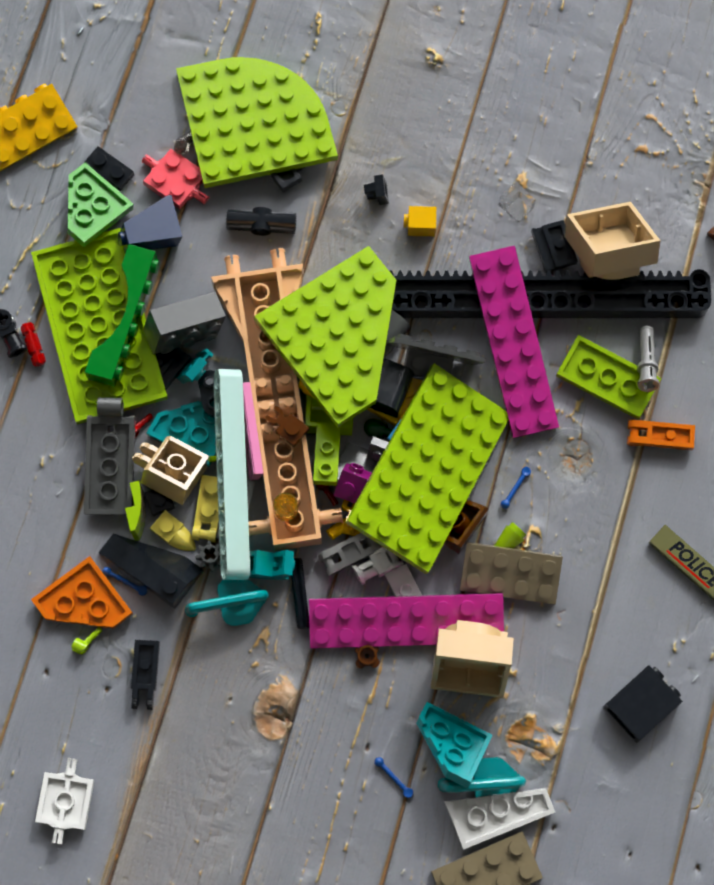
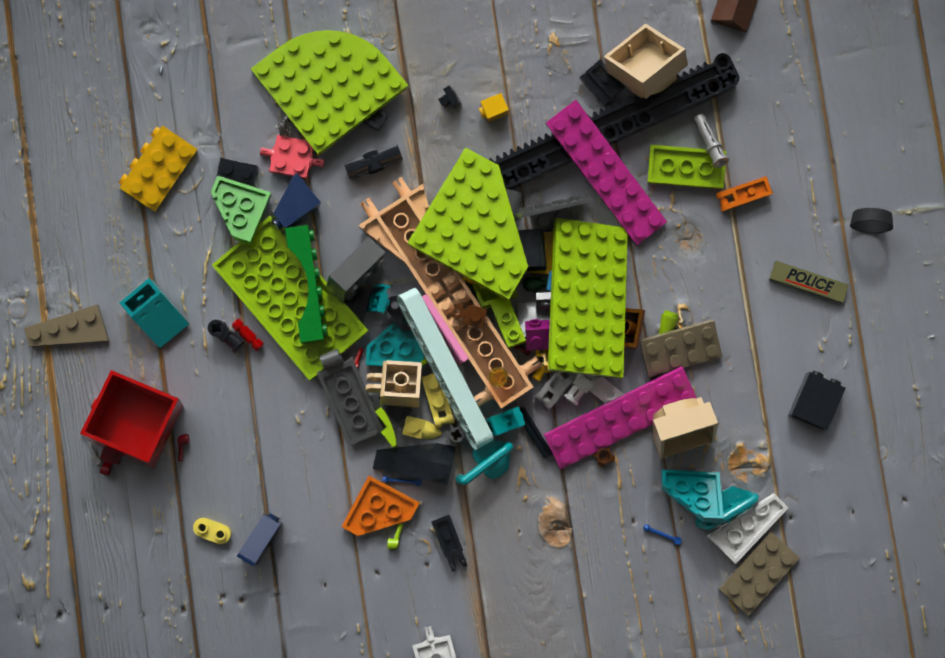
camera: 20 degrees left, 10 degrees up
blue hinge [500,467,531,509] -> none

